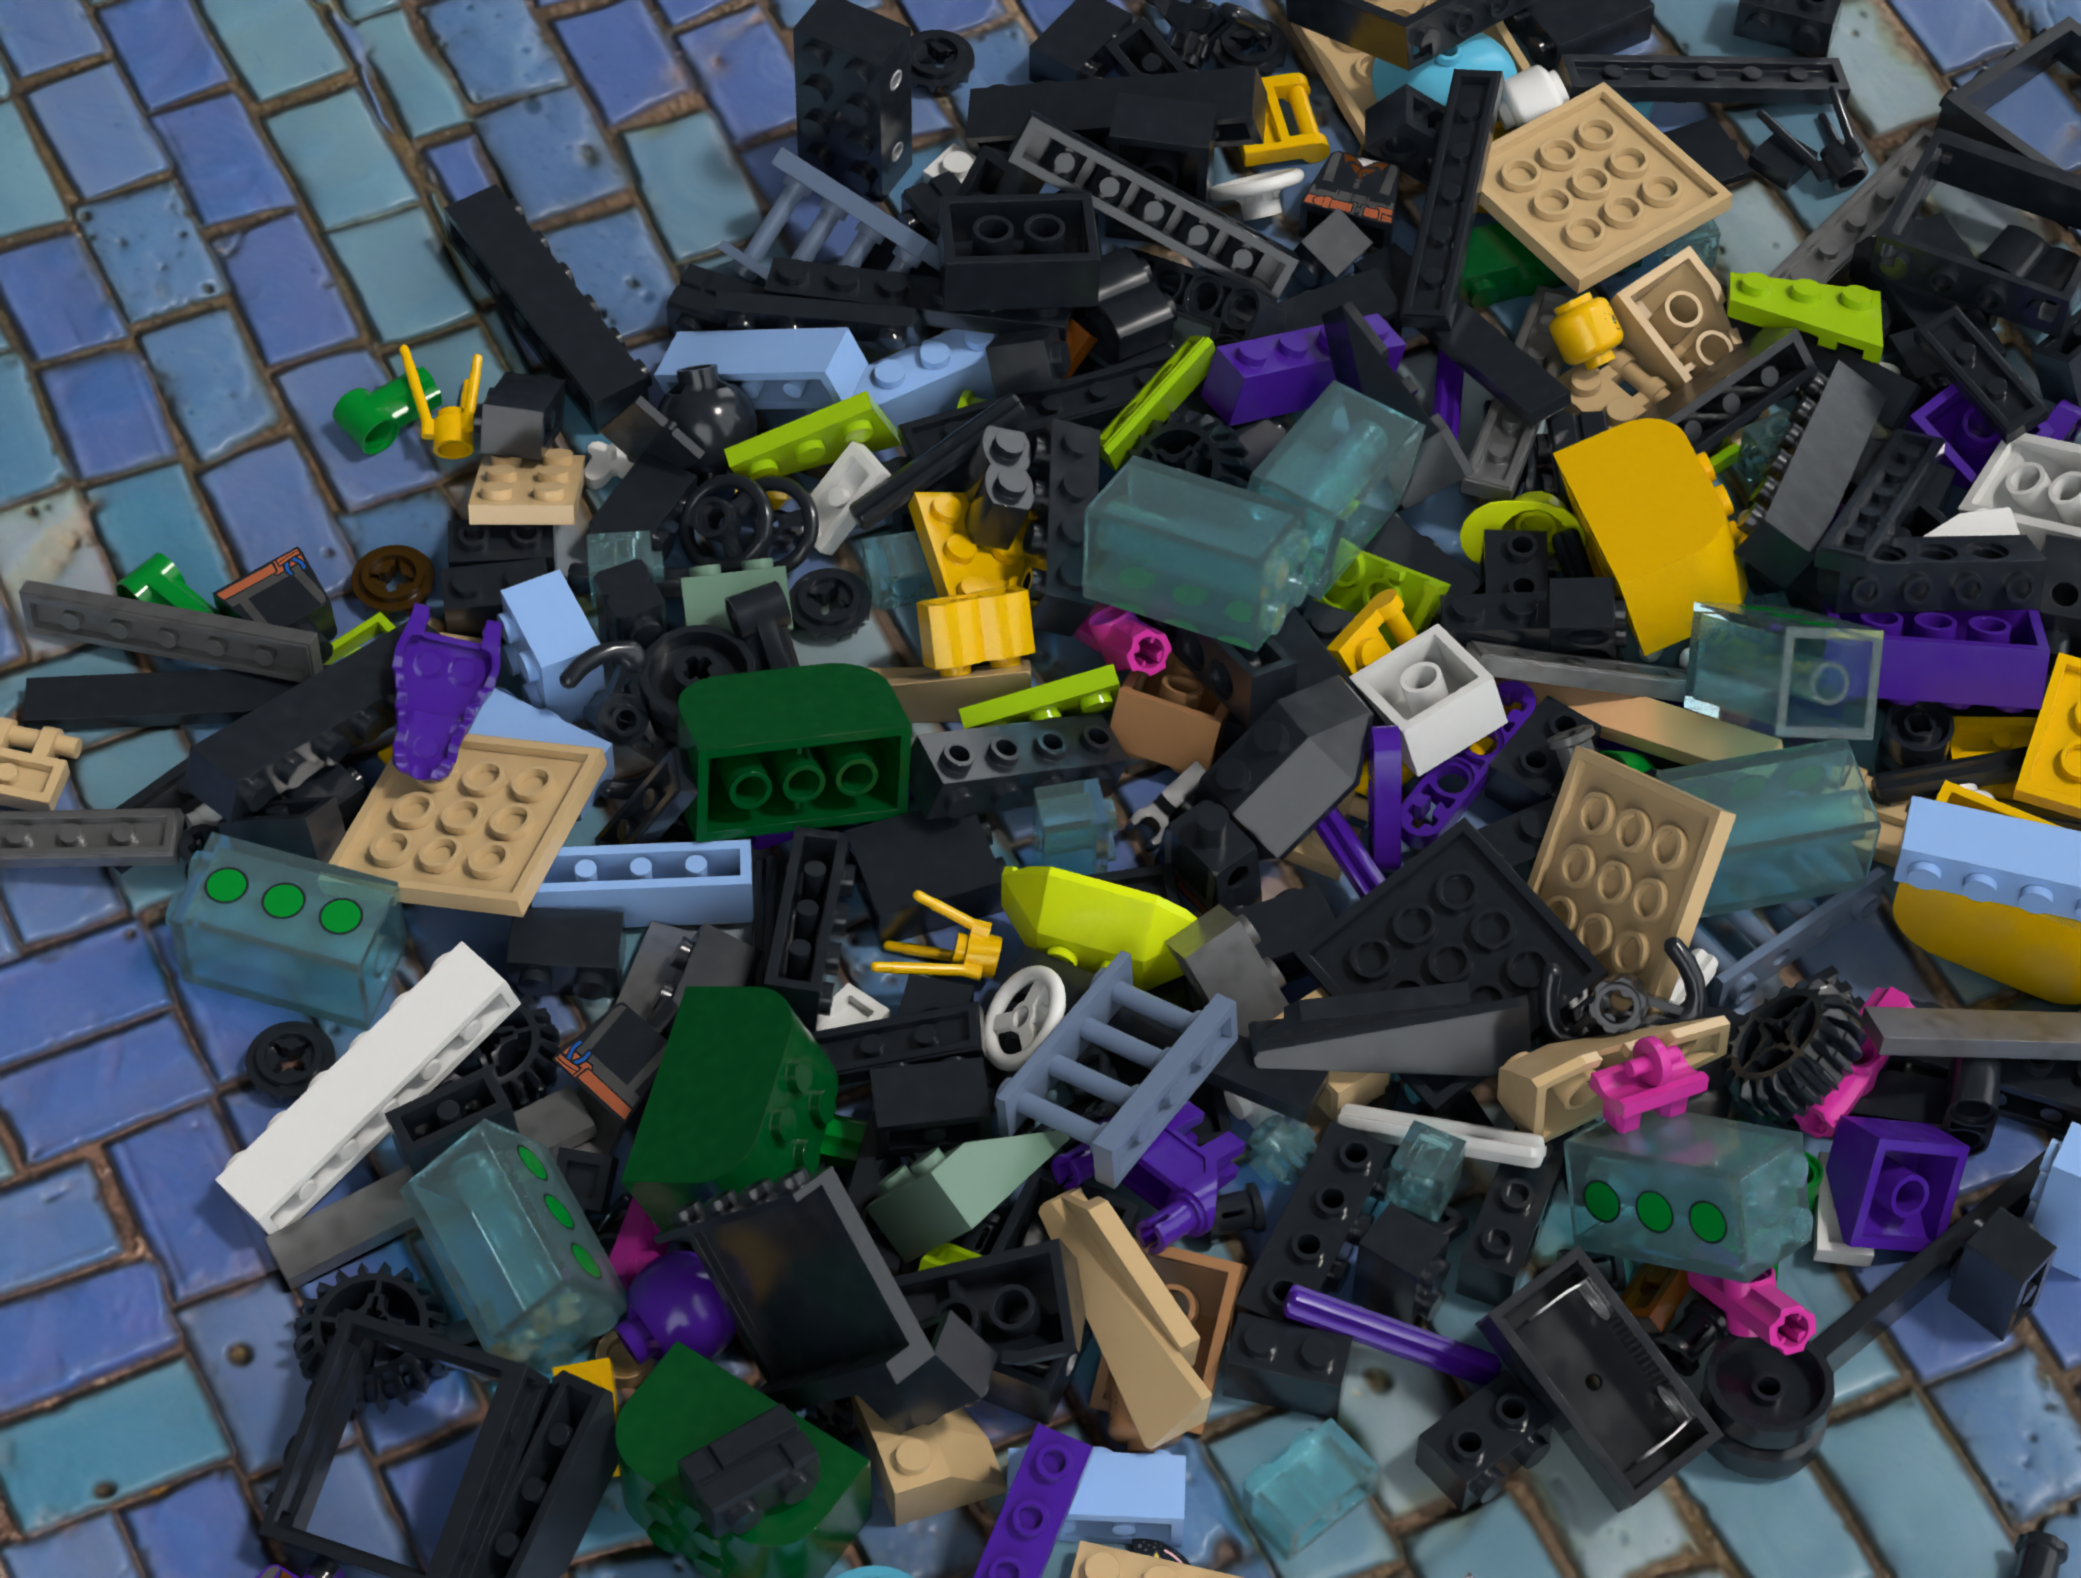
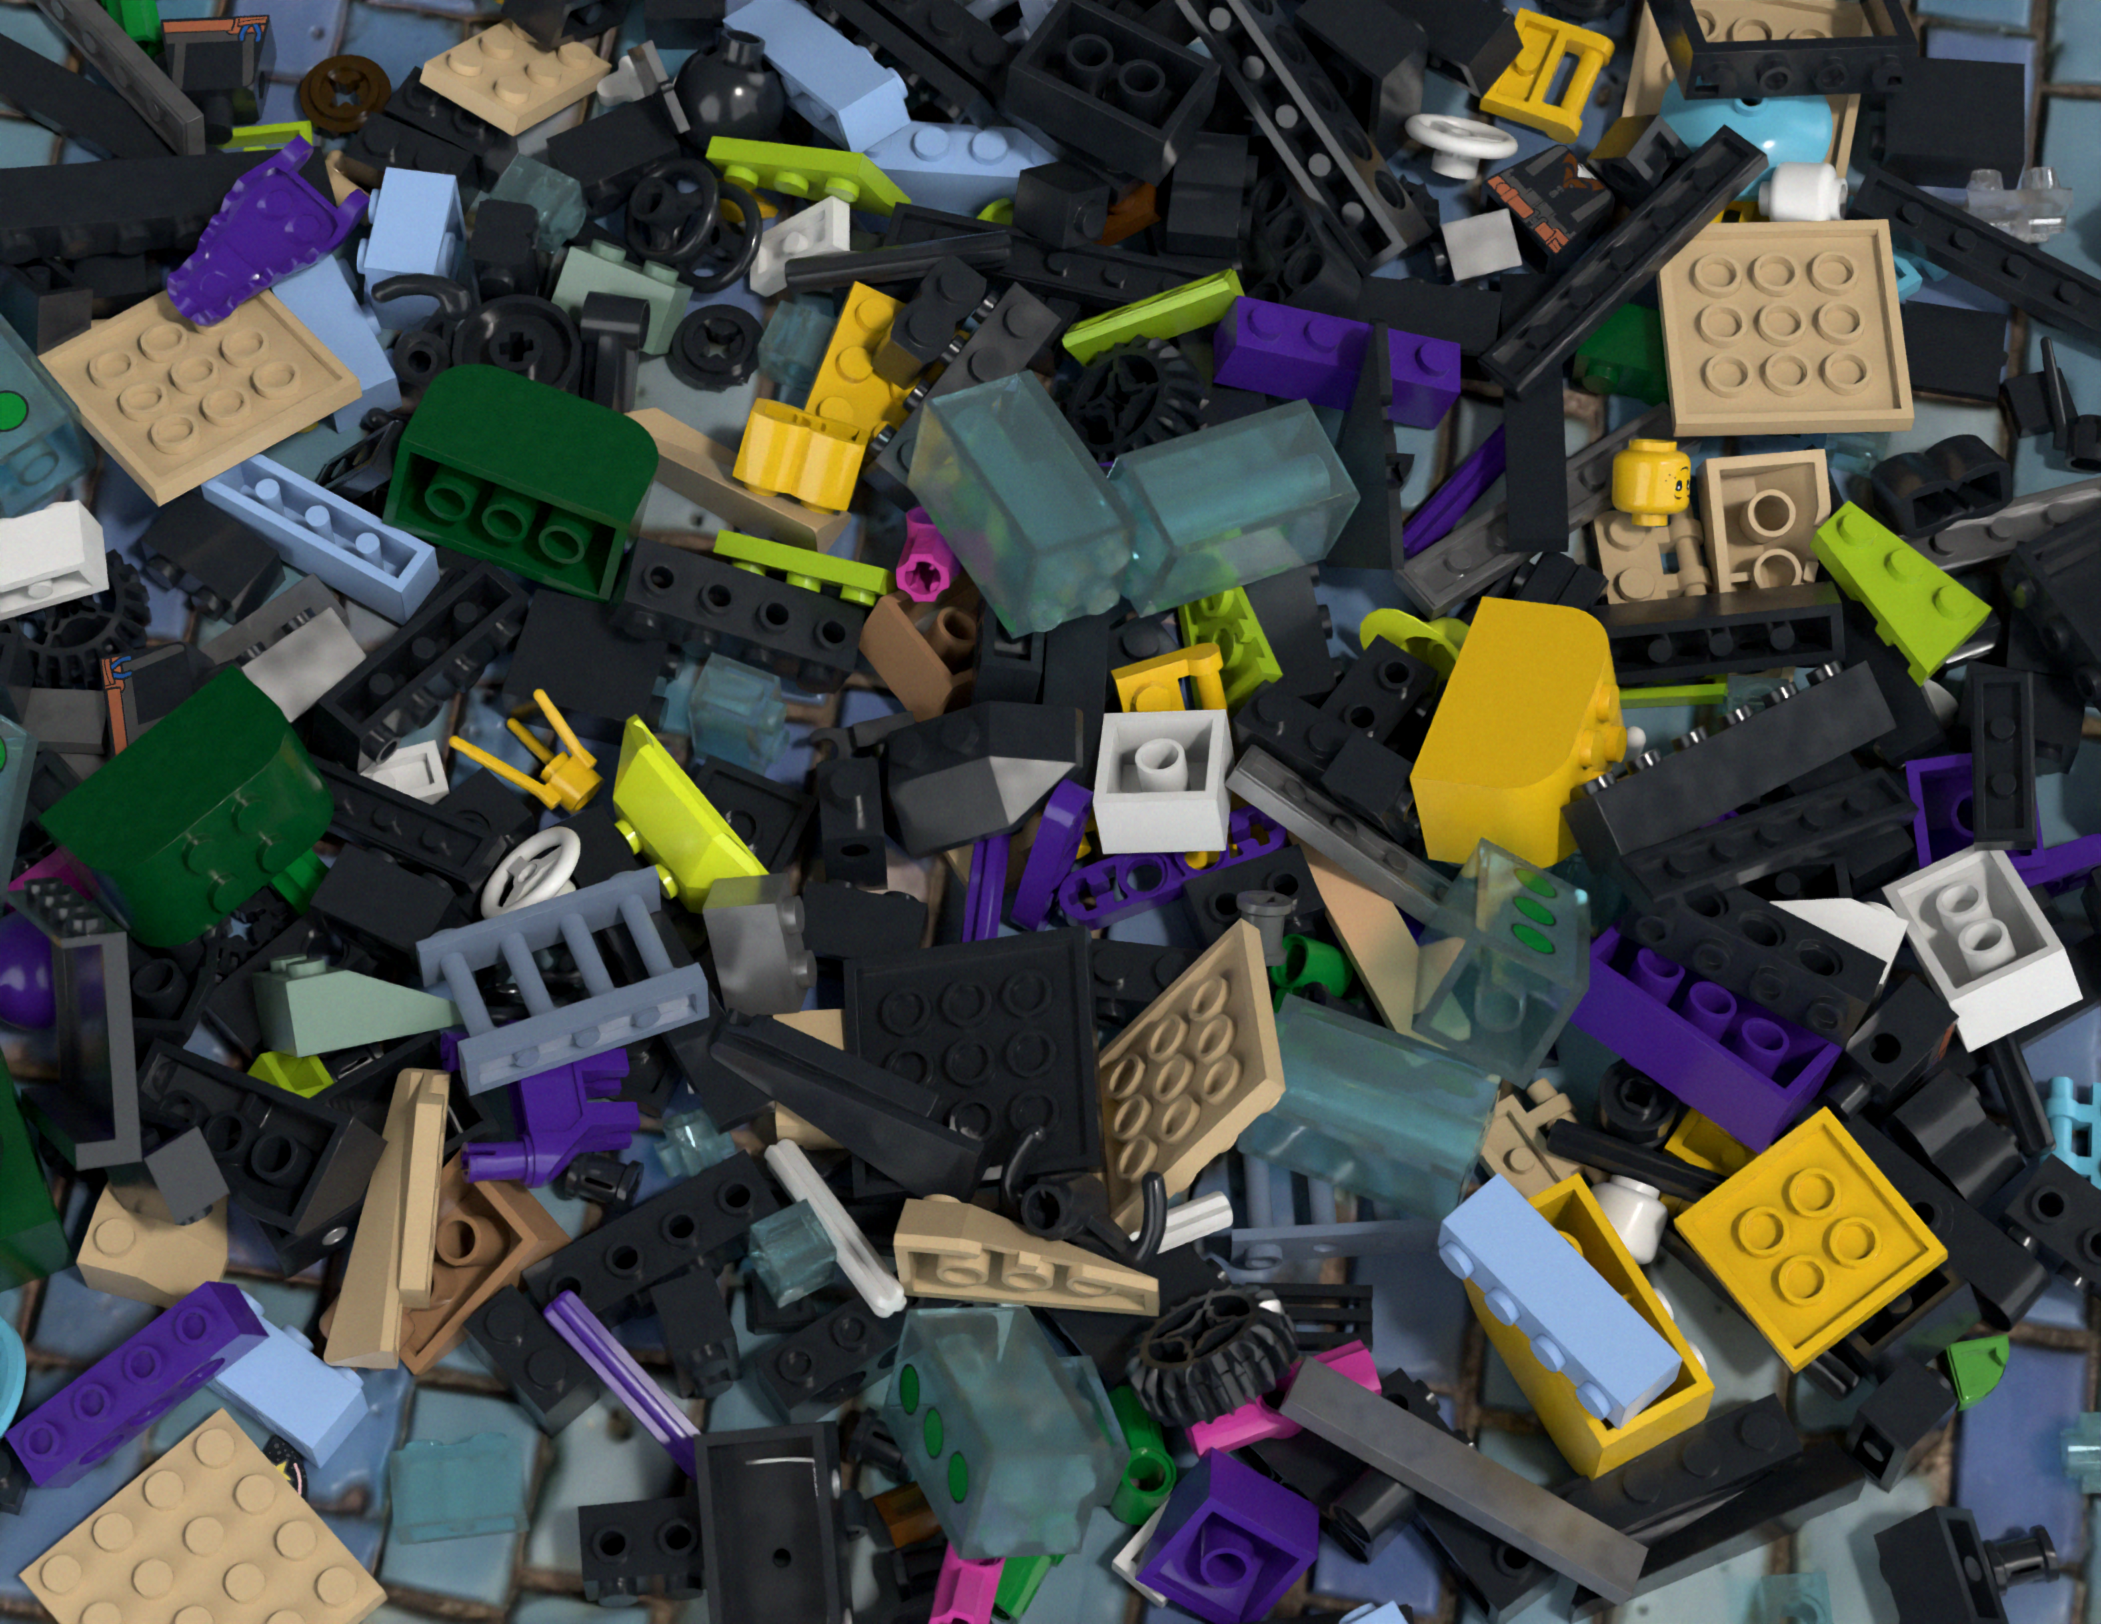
camera: 35 degrees right, 10 degrees up
dark pink hips [1589,1036,1709,1134] -> none
none -> black brick [1870,434,2014,538]
none -> clear hips [1962,167,2074,244]

